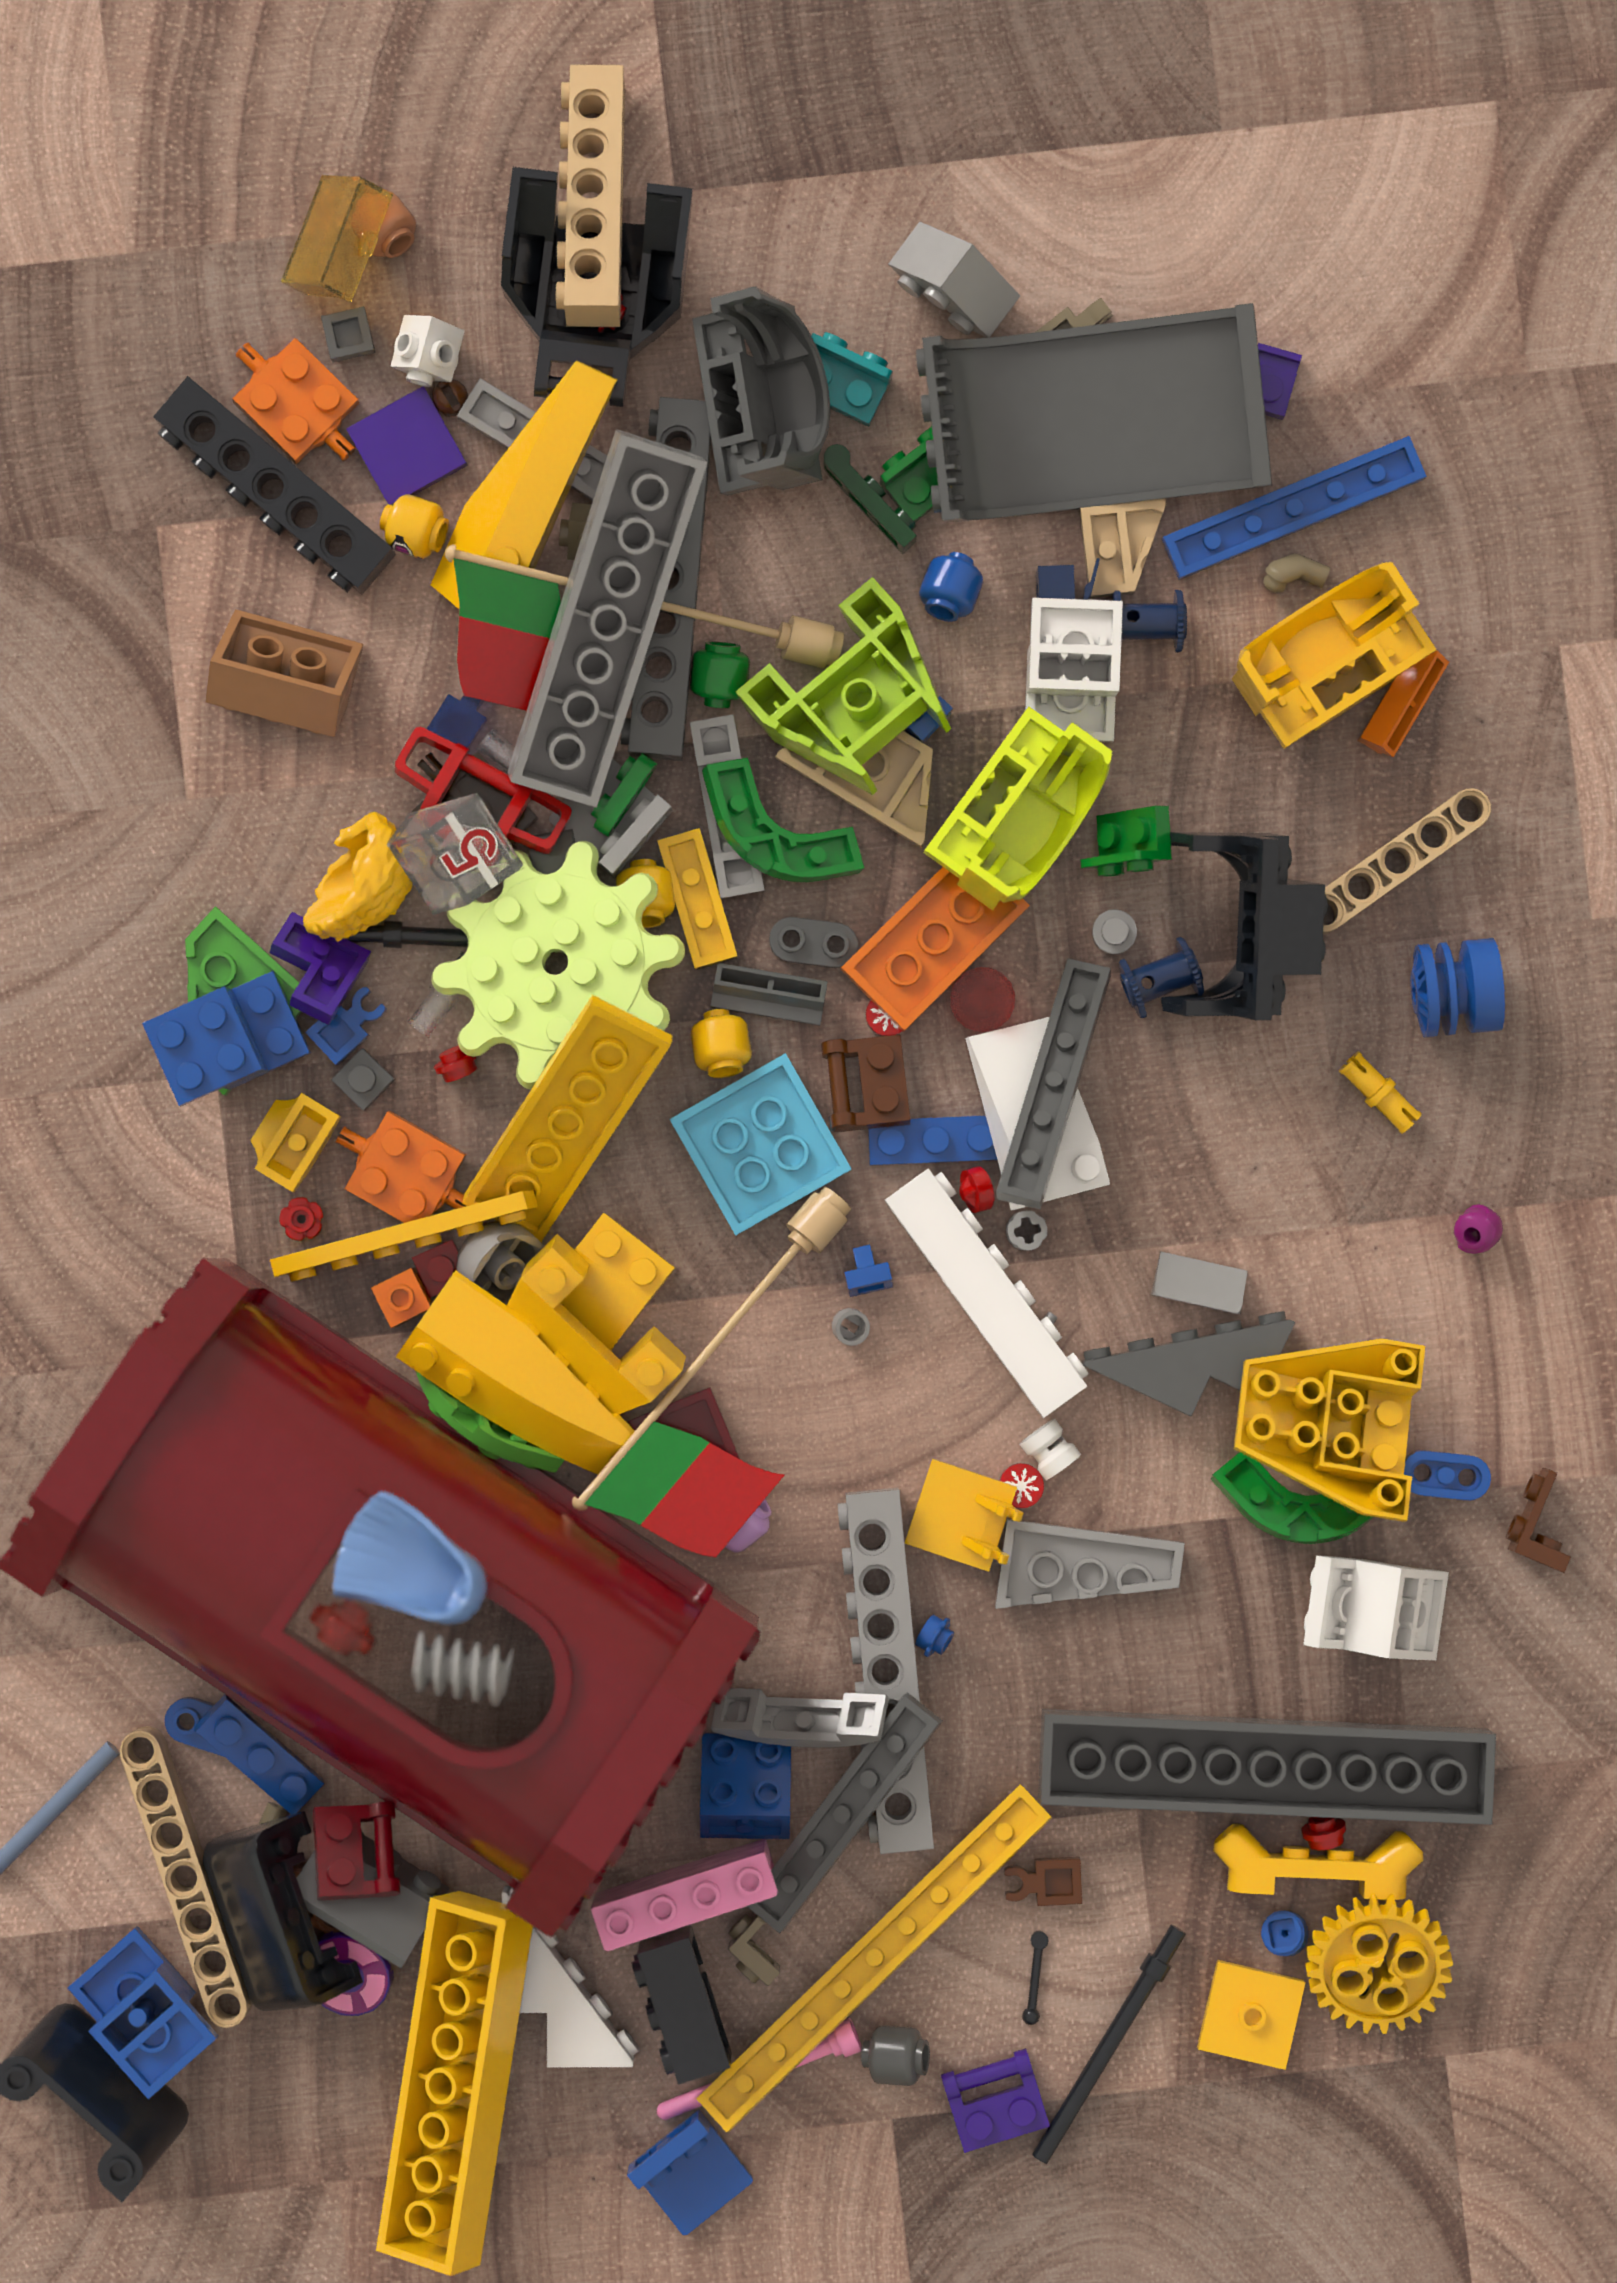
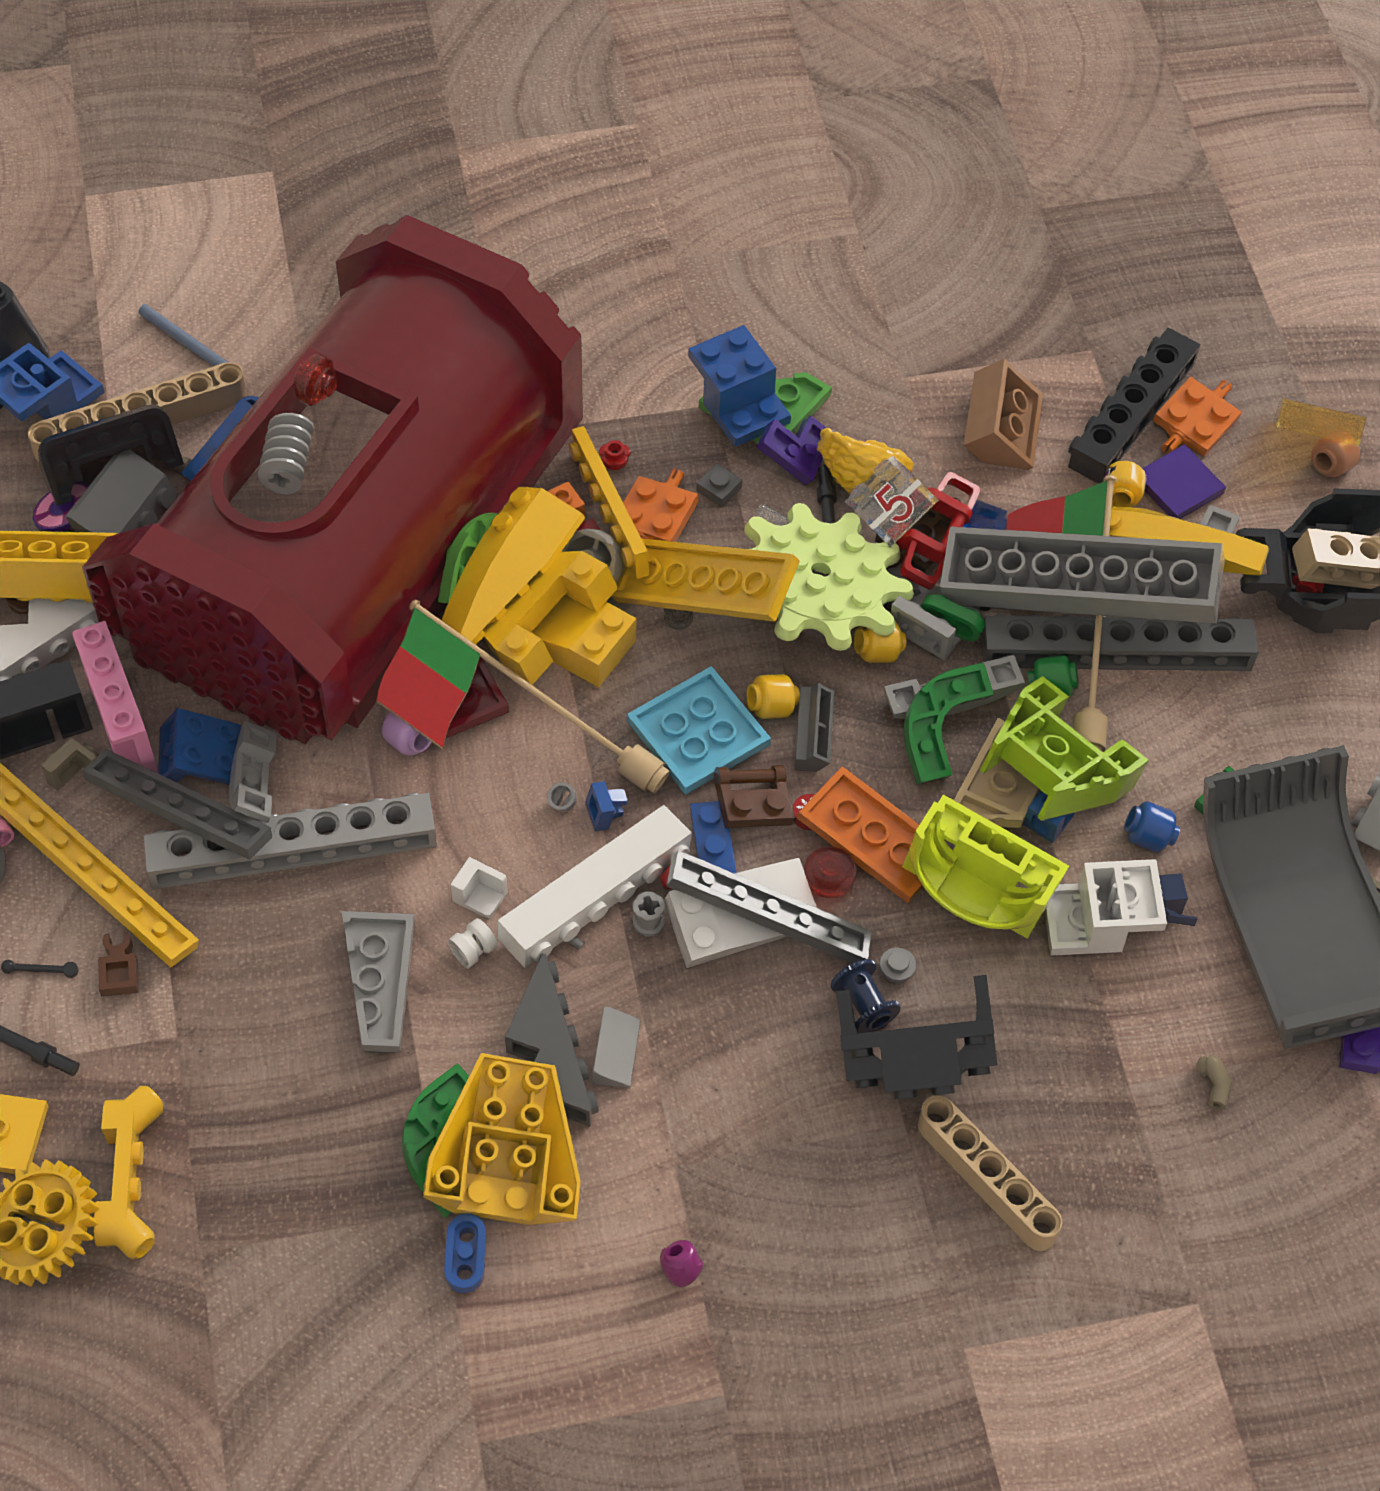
camera: 85 degrees right, 30 degrees down
yellow slope [250,1093,341,1192] -> none
blue plate [305,987,387,1066] -> none
dark red plate [312,1802,401,1901] -> none
dark grey plate [321,306,375,363] -> none
medium blue hair [333,1491,487,1624] -> none
white brick [391,315,465,387] -> none
reddish brown hinge [432,379,469,417] -> none
red plate [434,1046,478,1082] -> none
yellow plate [657,828,738,970] -> none
dark grey piece [692,286,830,496] -> none
dark grey plate [769,917,858,968] -> none
teal bracket [811,332,893,427] -> none
dark green plate [824,444,917,554] -> none
yellow plate [905,1458,1024,1572] -> none
blue plate [915,1614,954,1657] -> none
red tile [999,1463,1044,1508] -> none
dark grey brick [1038,1709,1496,1825] -> none
tan wing [1079,498,1166,599] -> none
green bracket [1080,805,1172,877] -> none
dark blue hose [1112,590,1187,652] -> none
blue plate [1162,436,1427,580] -> none
yellow piece [1232,562,1437,749] -> none
blue tile [1261,1911,1309,1956] -> none
red plate [1301,1817,1347,1850] -> none
white bracket [1304,1555,1449,1661] -> none
yellow pin [1339,1051,1422,1134] -> none
orange piece [1357,650,1449,758] -> none
blue wheel [1410,938,1505,1038] -> none
reddish brown bracket [1506,1468,1571,1573] -> none
none -> white panel [451,857,508,919]

